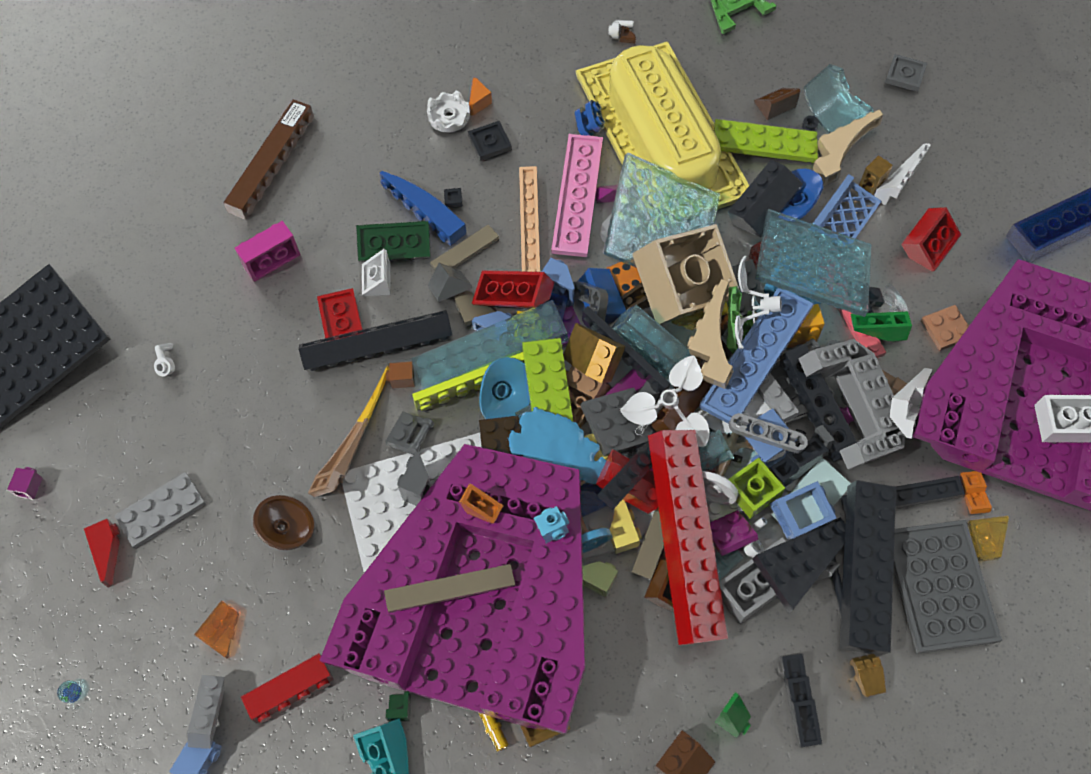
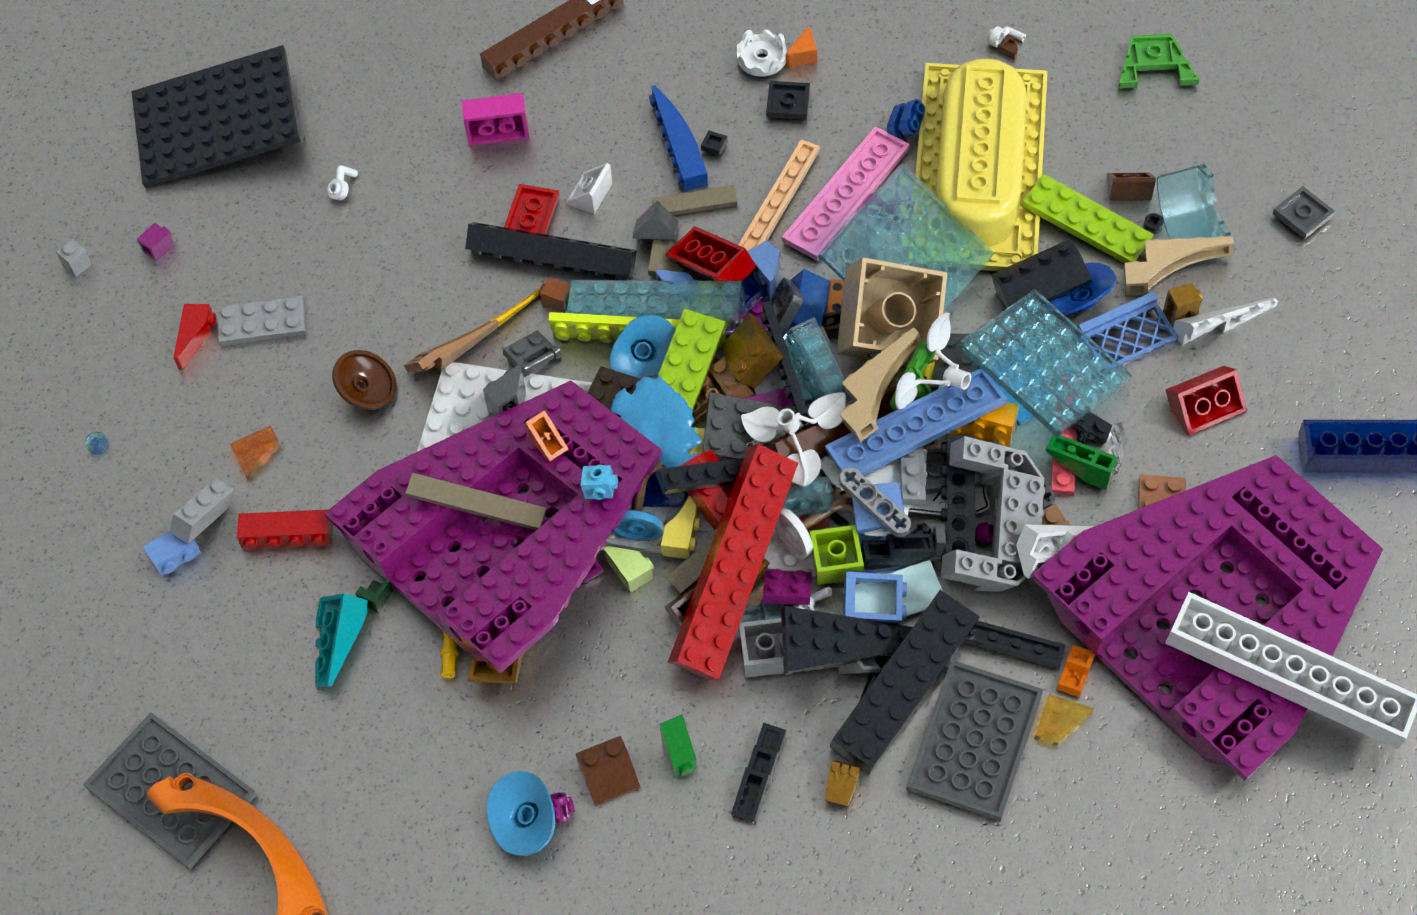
camera: 30 degrees right, 5 degrees down
dark green plate [356,221,431,262] -> none

